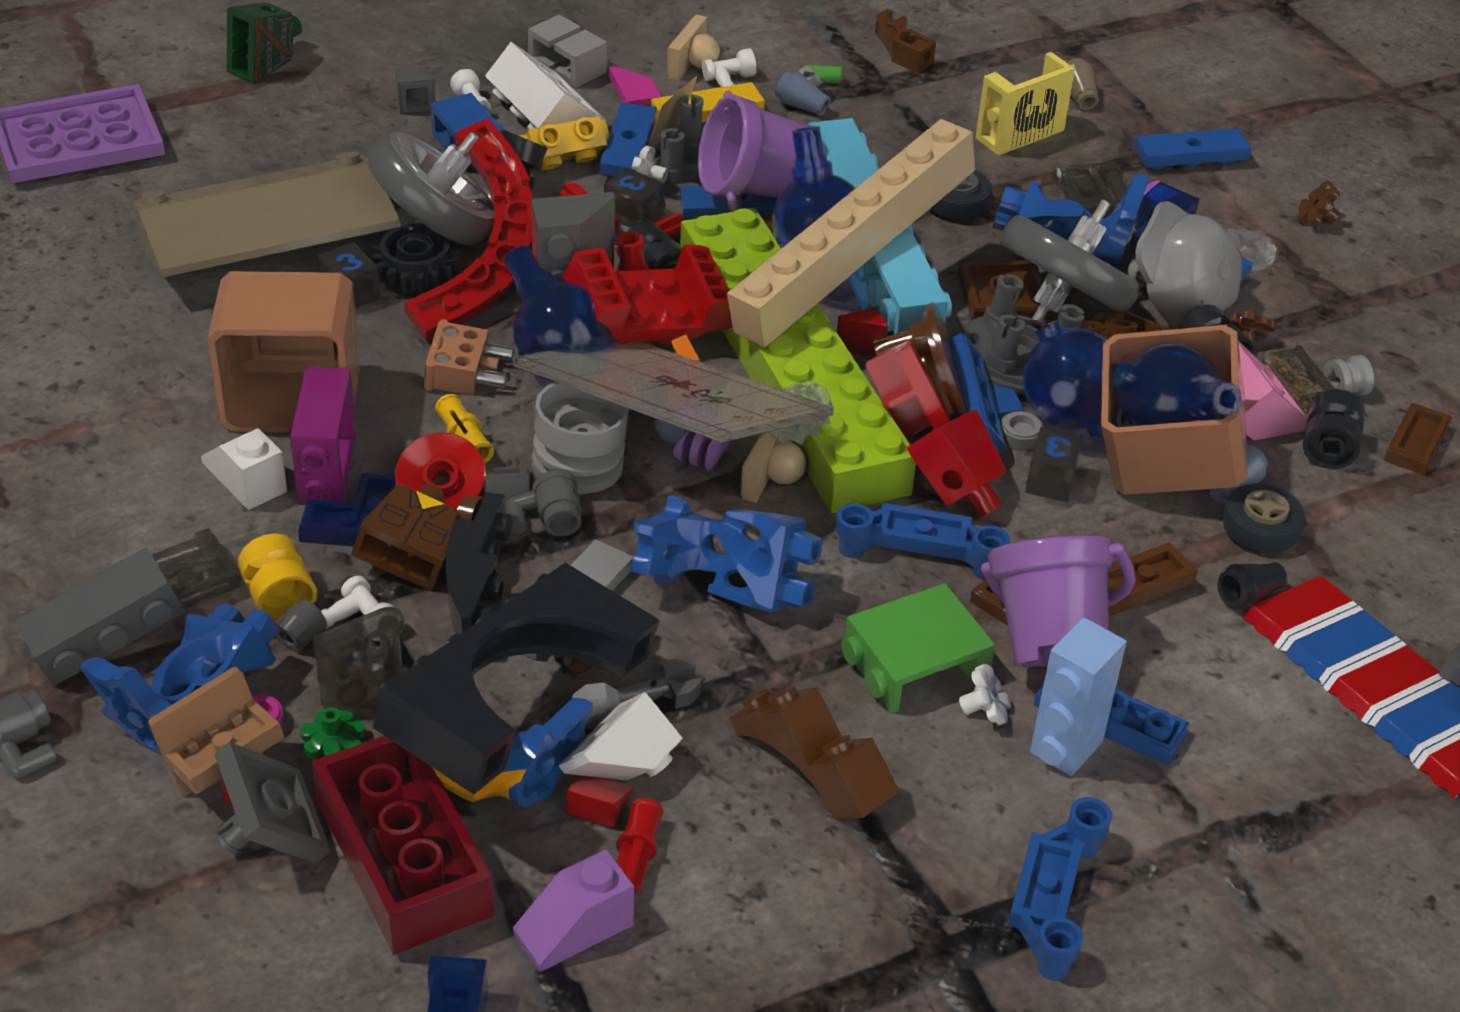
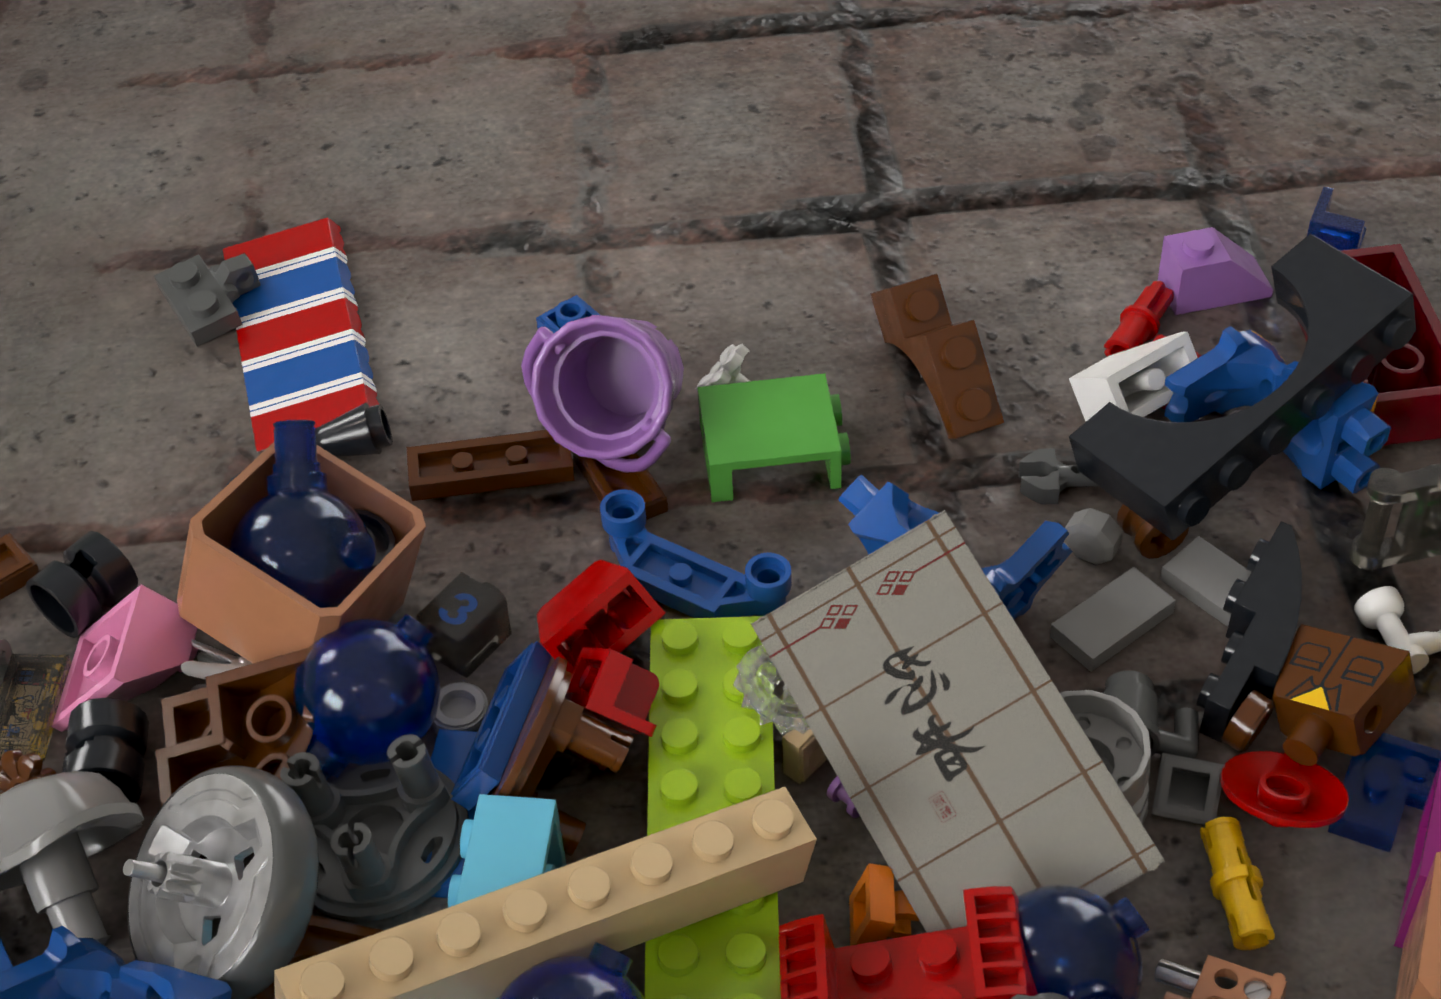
camera: 155 degrees left, 5 degrees up
blue plate [1008,797,1112,981] -> none
light blue brick [1030,617,1127,777] -> none

